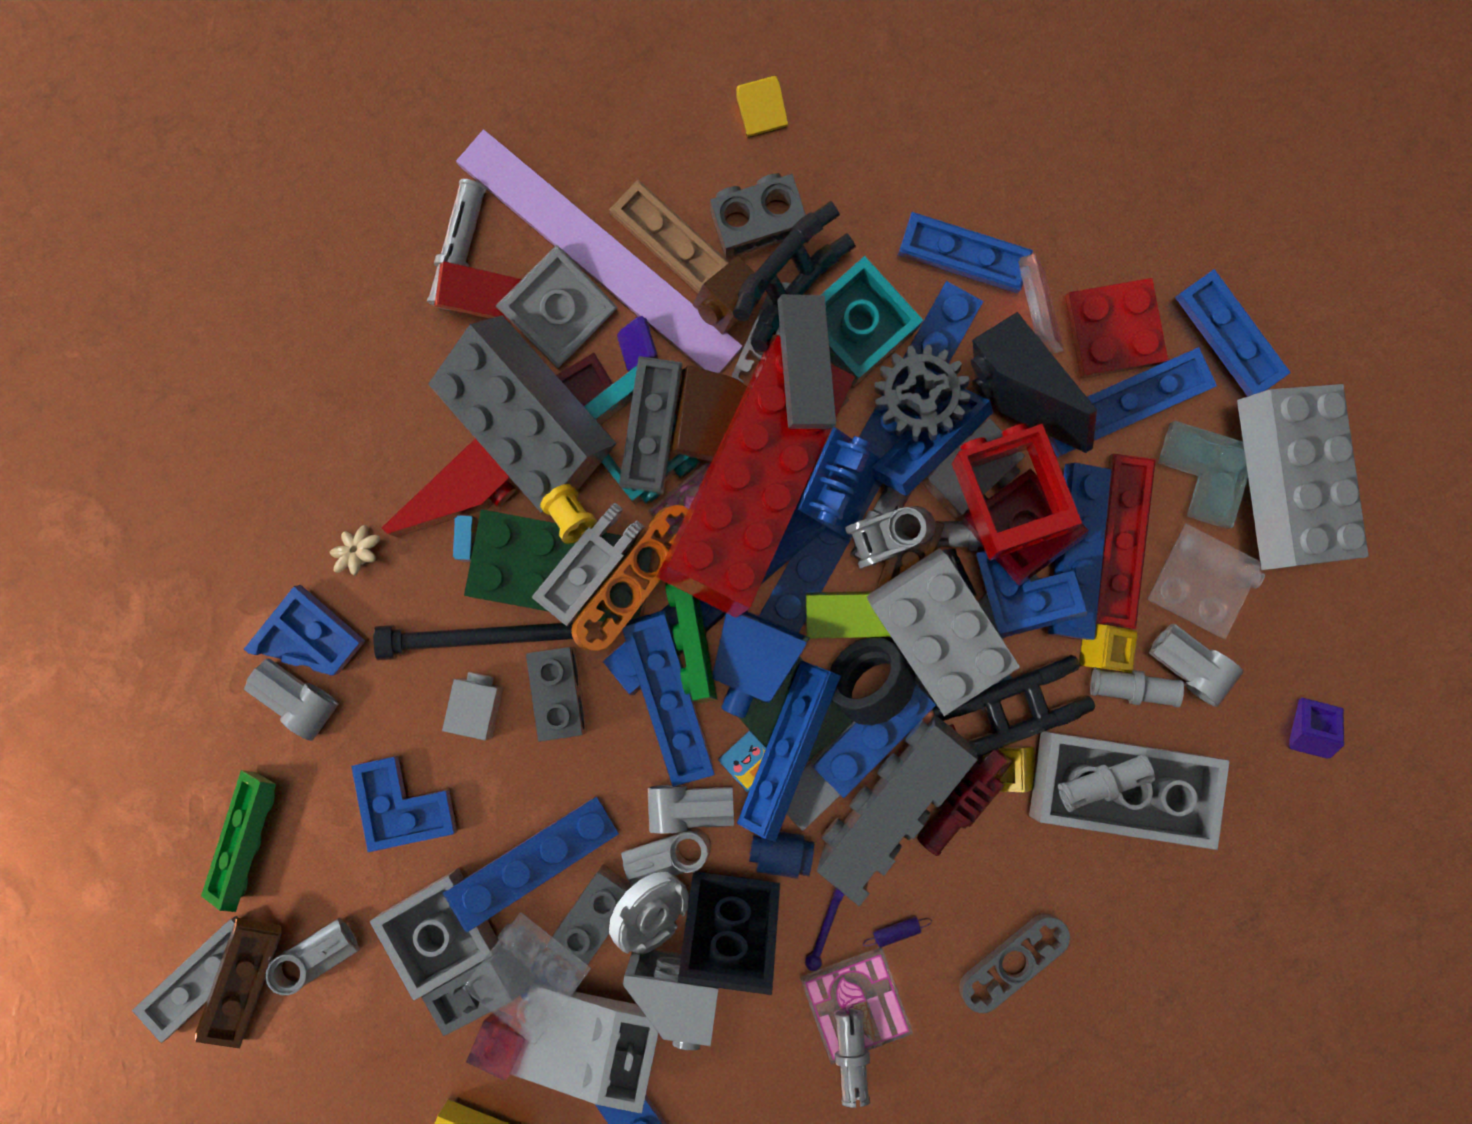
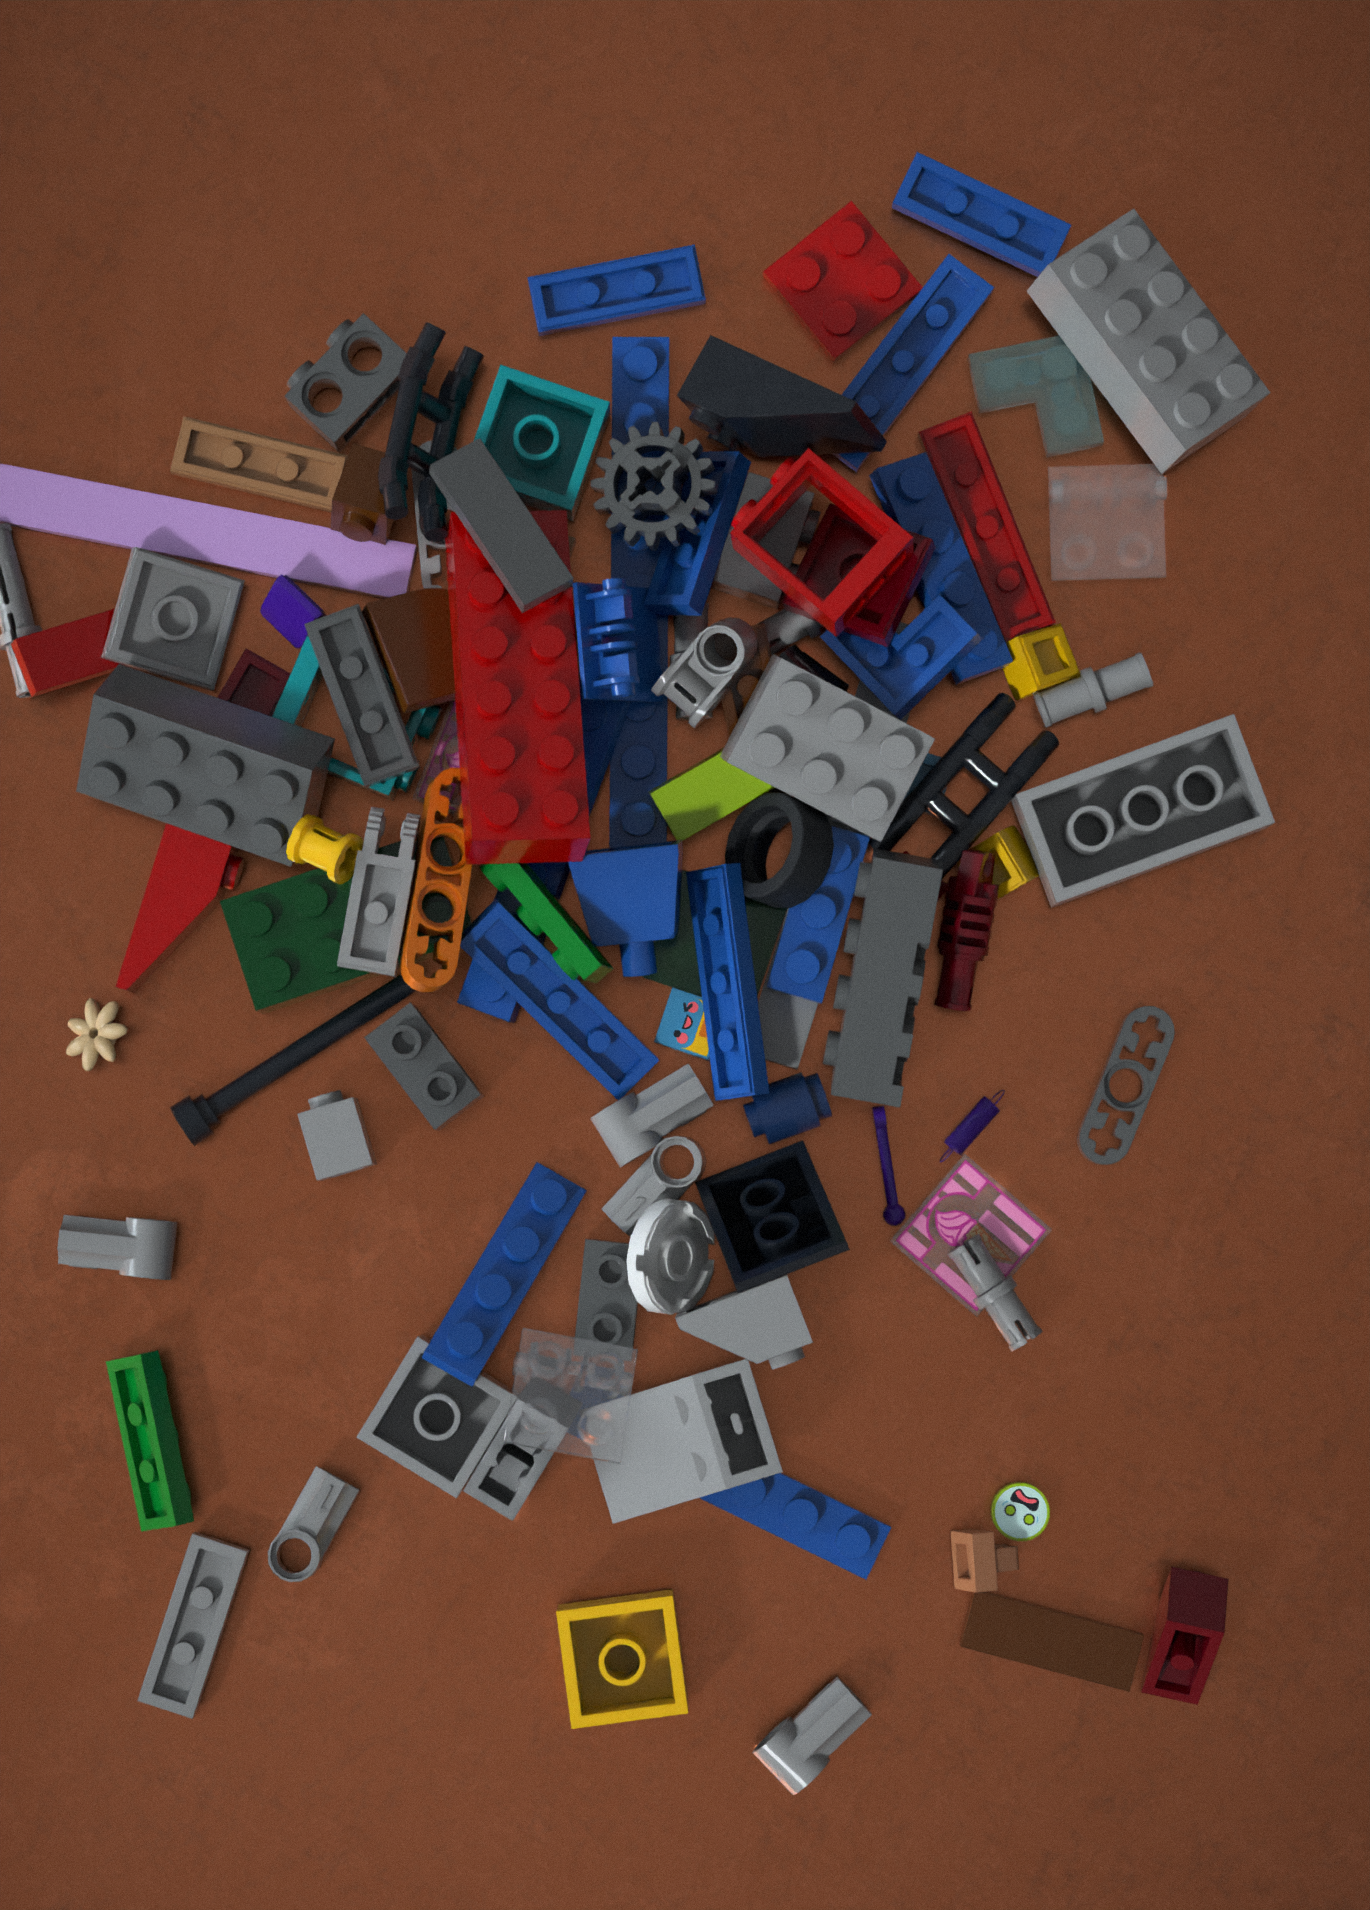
camera: 20 degrees left, 0 degrees up
reddish brown tile [195,918,282,1049] -> none
blue wing [244,585,365,676] -> none
blue plate [351,756,457,852] -> none
dark azure tile [453,515,479,562] -> none
clear pink bracket [466,1009,525,1080] -> none
yellow slope [736,76,788,137] -> none
clear tile [1018,254,1064,354] -> none
light grey pin [1058,754,1155,812] -> none
light grey piece [1149,624,1244,707] -> none
dark purple slope [1290,697,1344,758] -> none

